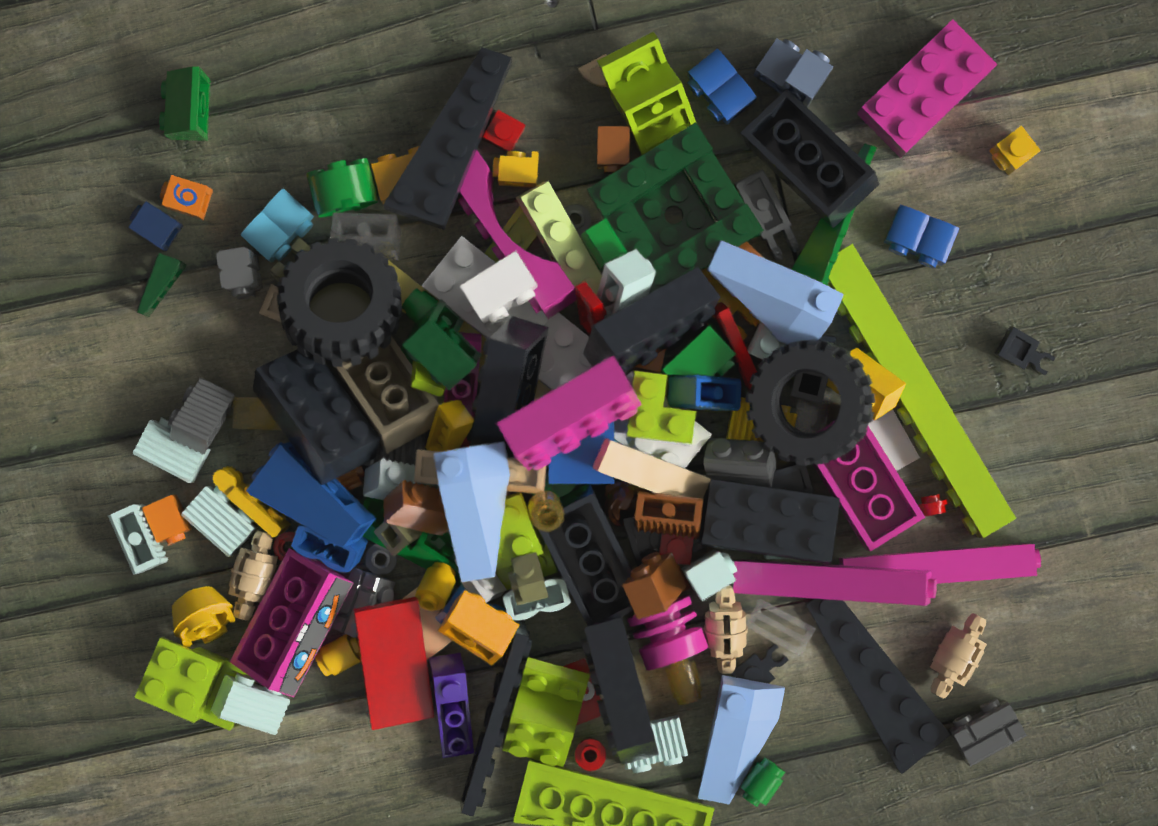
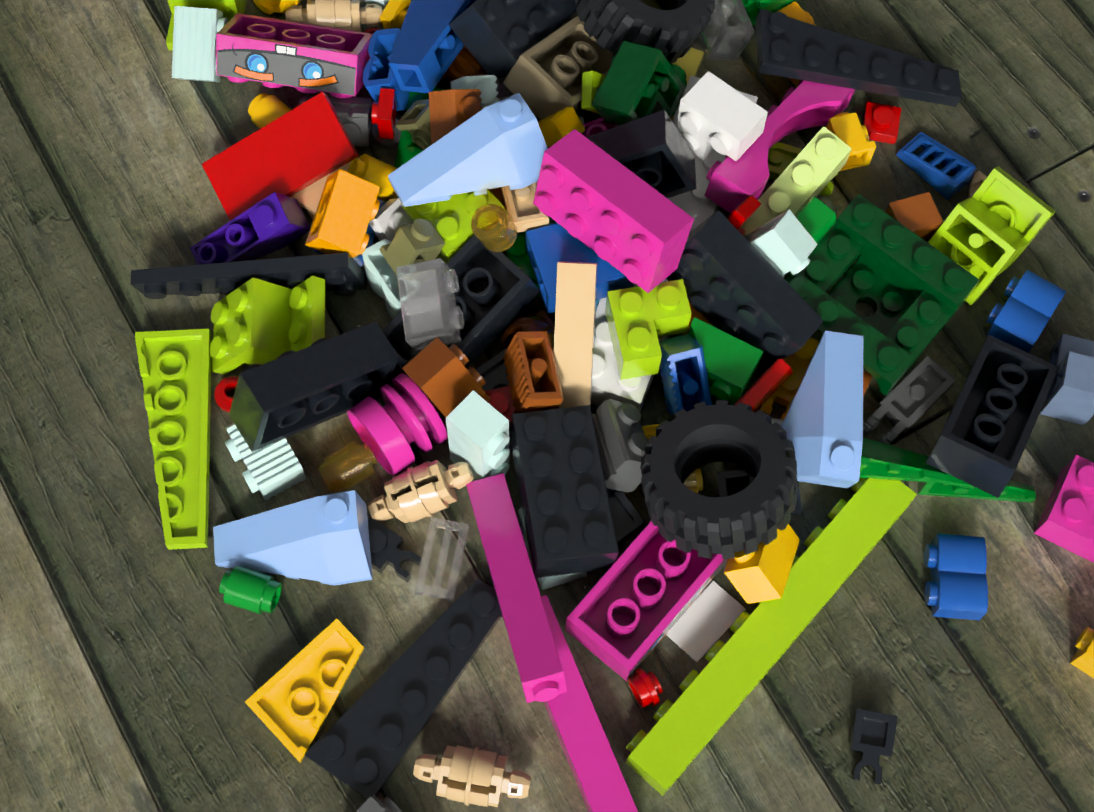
camera: 65 degrees right, 20 degrees down
none -> yellow wing [245,618,364,764]
none -> red plate [371,88,397,139]
none -> clear brick [396,258,464,350]
none -> blue slope [896,132,977,201]

